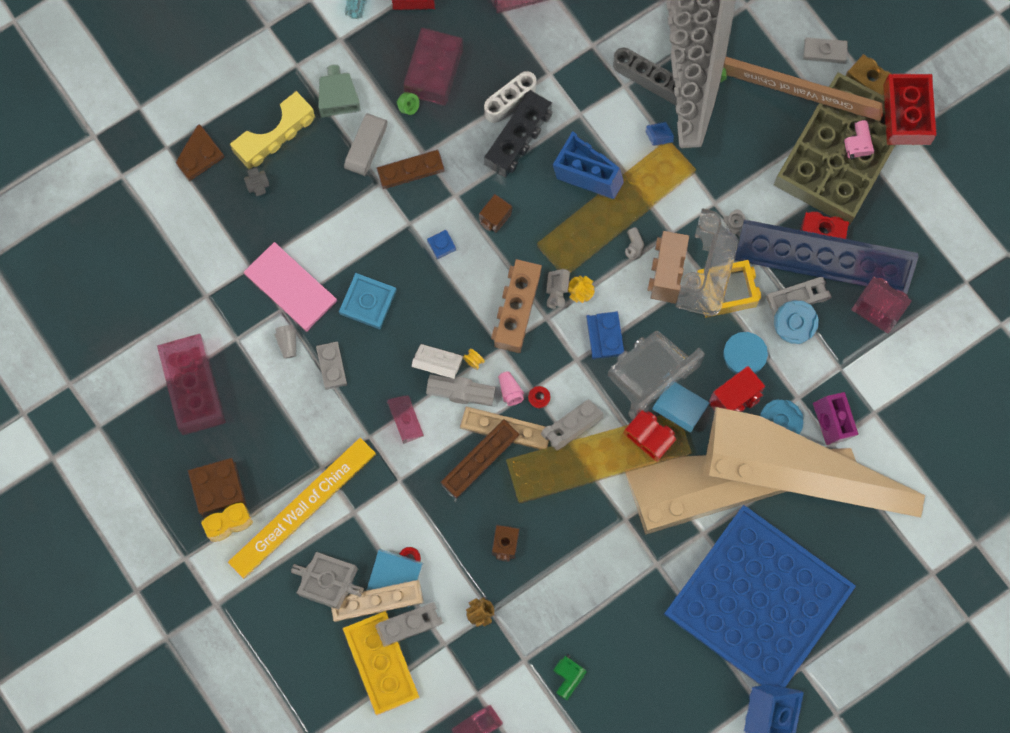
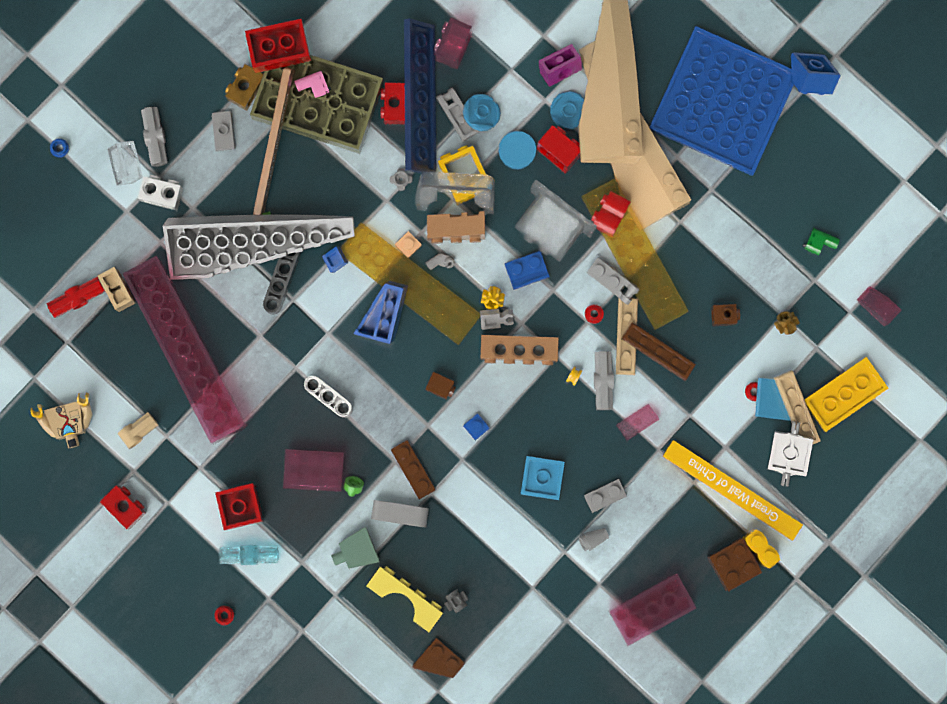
camera: 100 degrees left, 10 degrees up
bright pink tile [244,242,337,332] -> none
light grey plate [375,602,443,647] -> none
white plate [412,344,463,379] -> none
black brick [484,90,553,178] -> none
bright pink cone [498,371,524,406] -> none
dark azure tile [652,380,709,432] -> none
none -> light nougat plate [395,231,422,259]

